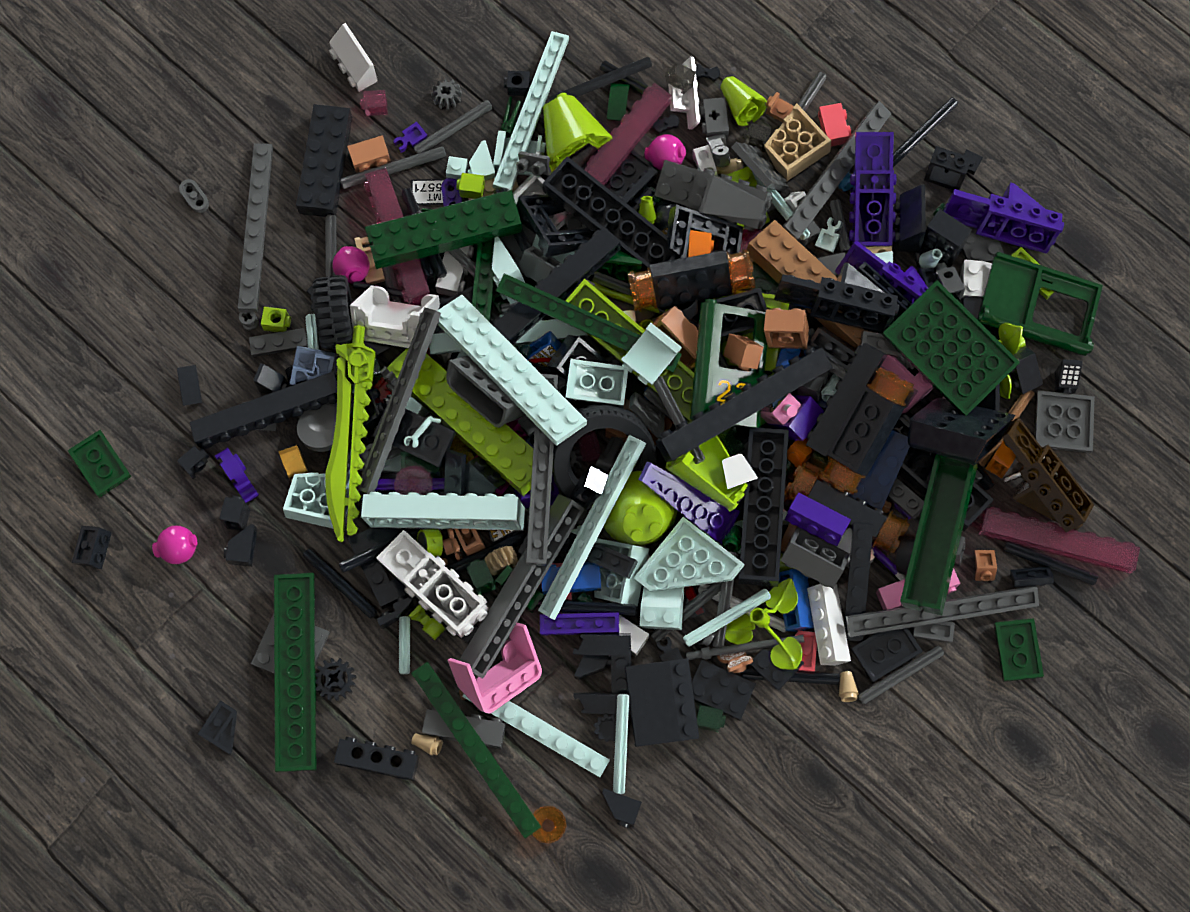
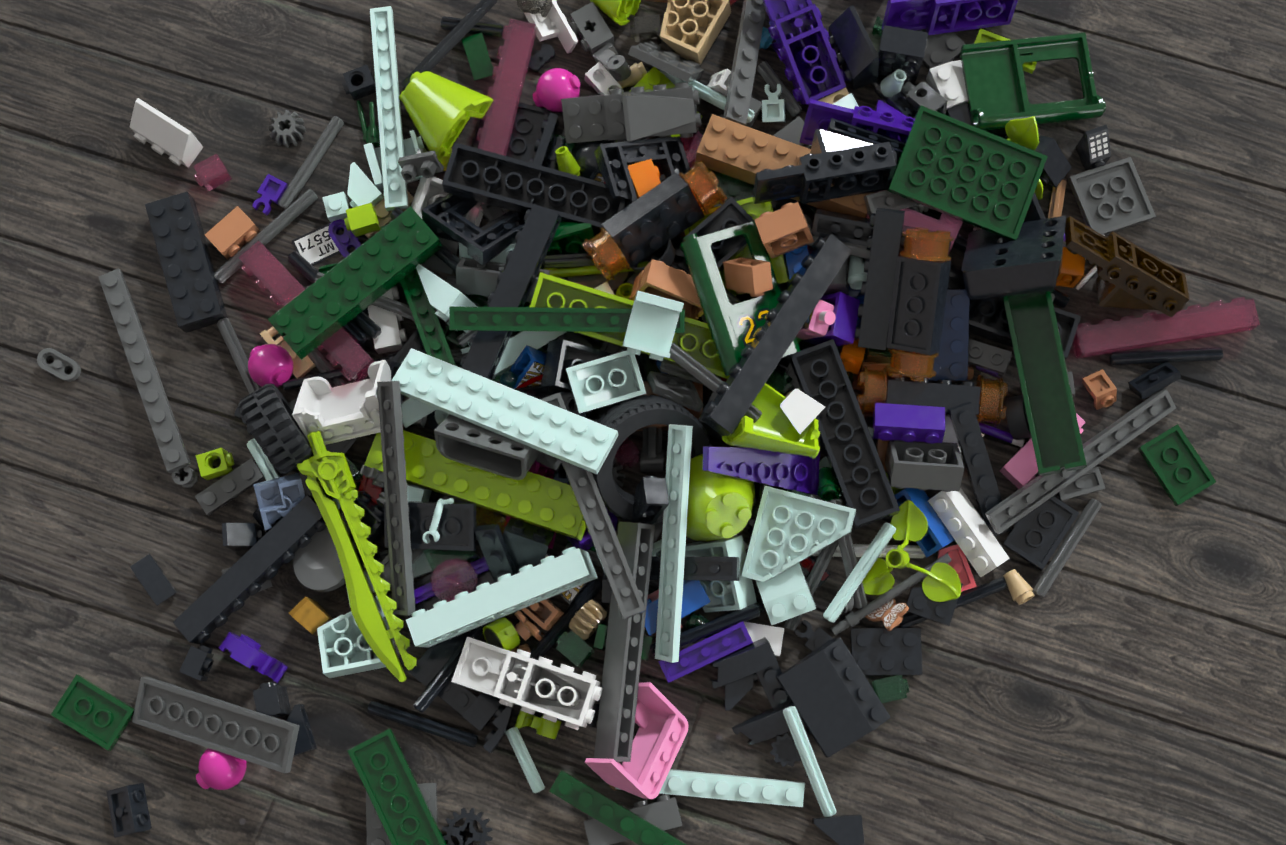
camera: 20 degrees left, 5 degrees up
none -> dark grey plate [132,676,300,773]

